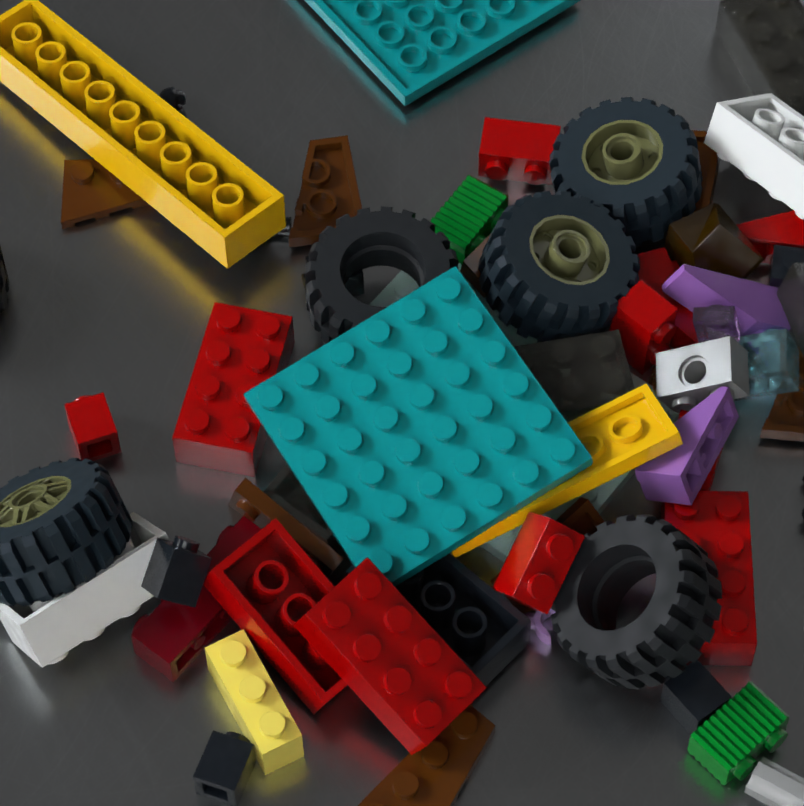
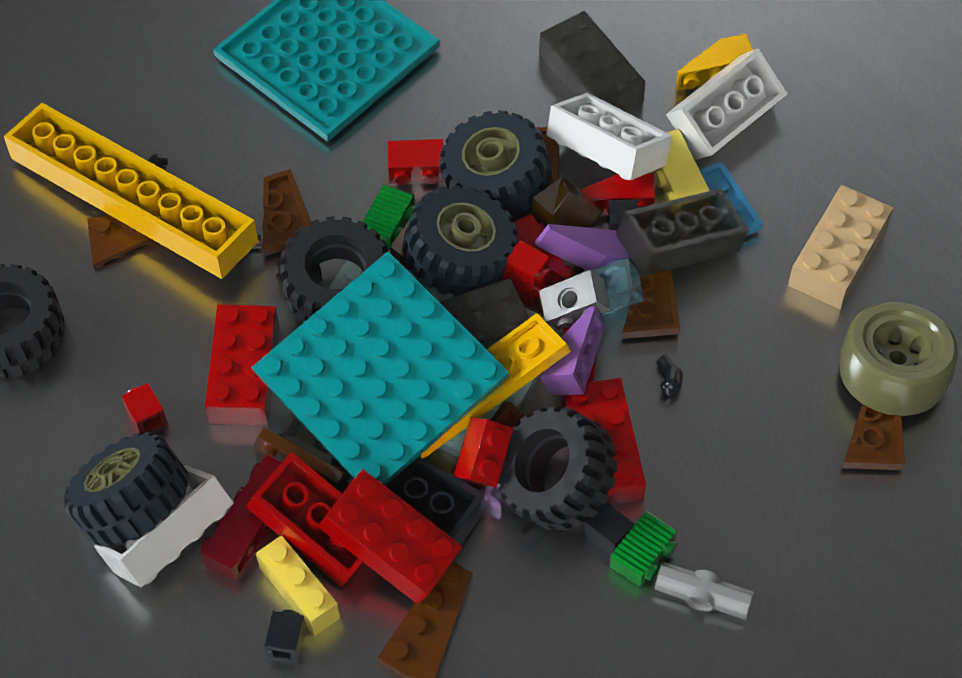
camera: 10 degrees left, 0 degrees up
black brick [141,535,212,608] -> none
clear purple plate [693,305,740,343] -> none

